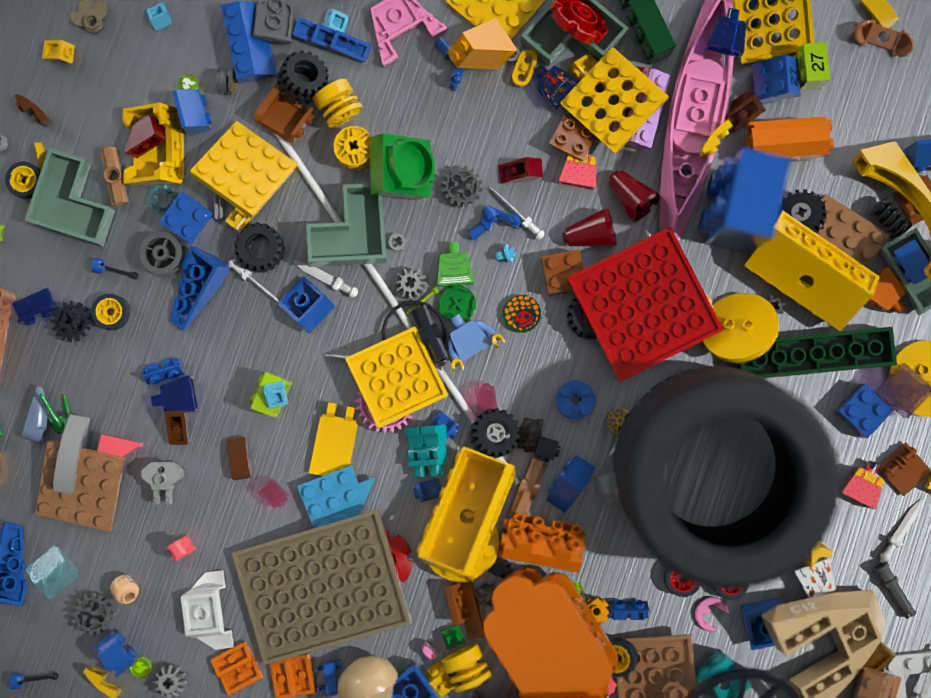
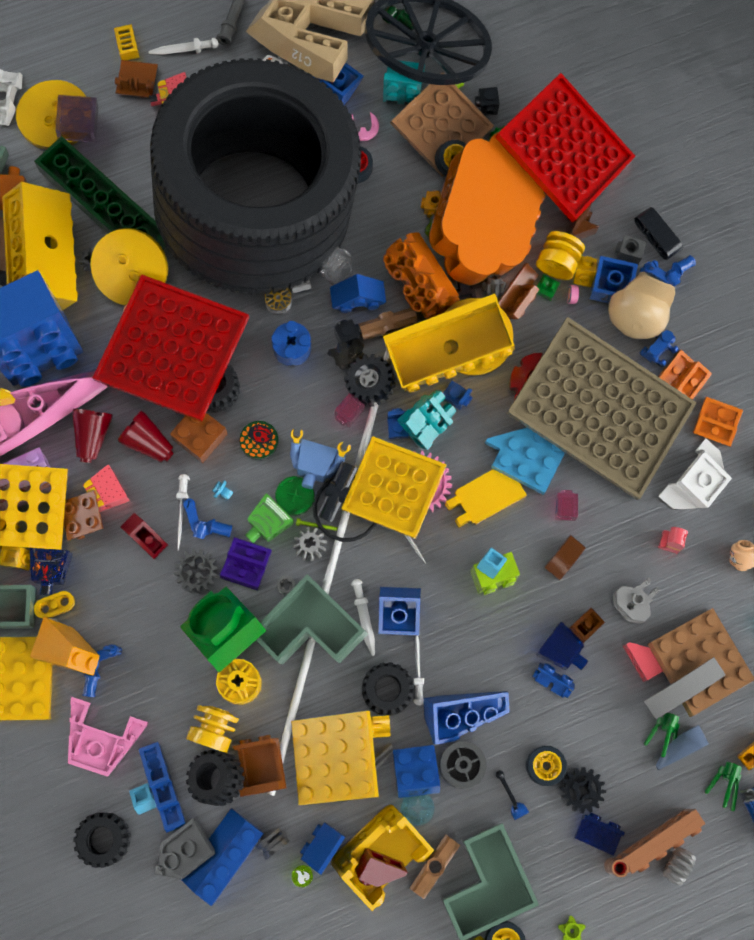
camera: 135 degrees left, 10 degrees down
blue hinge [609,600,650,620] -> none
blue brick [834,383,894,438] -> none
none -> dark purple slope [220,537,272,591]

